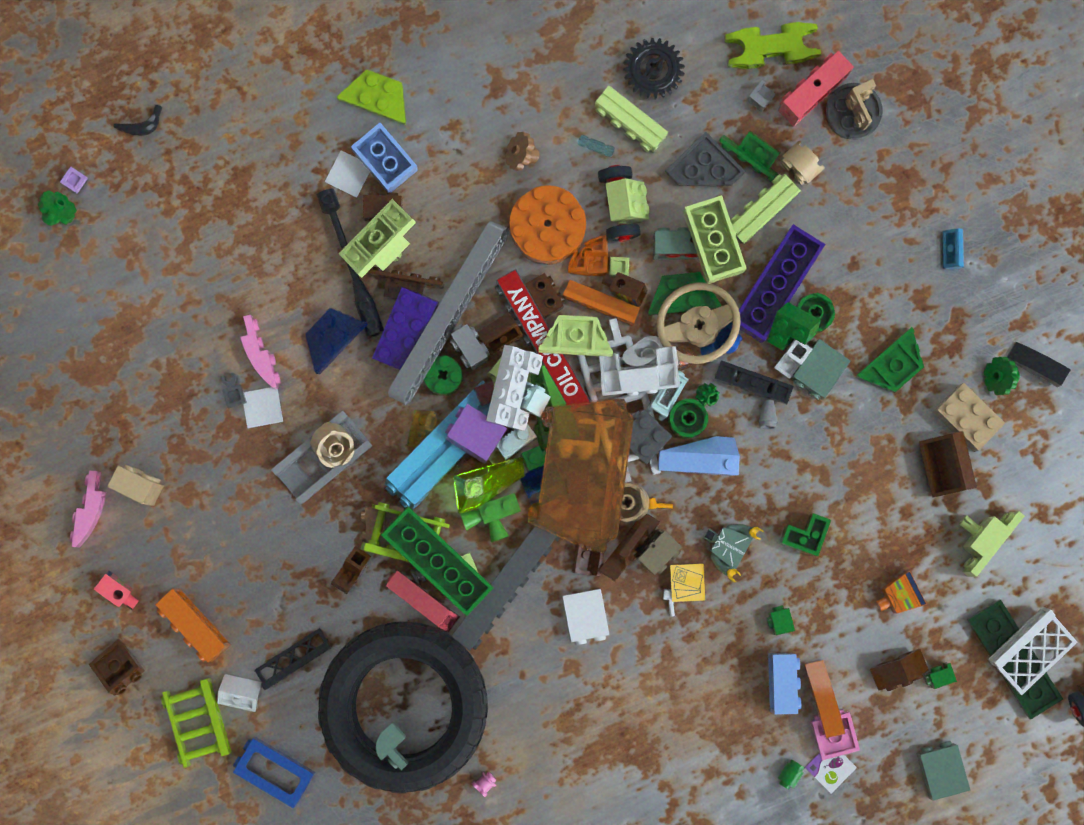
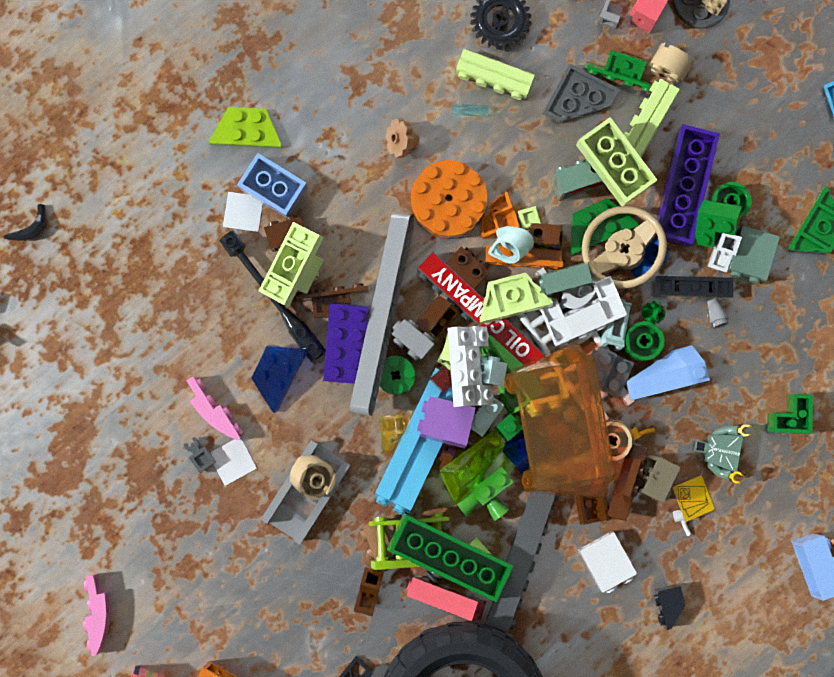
camera: 10 degrees left, 0 degrees up
tan brick [107,464,164,506] -> none
yellowish green brick [598,165,650,242] -> none
green brick [766,605,795,636] -> none
none -> light aqua helmet [488,226,534,263]
none -> sand green brick [539,261,593,295]
none -> black slope [653,584,685,630]

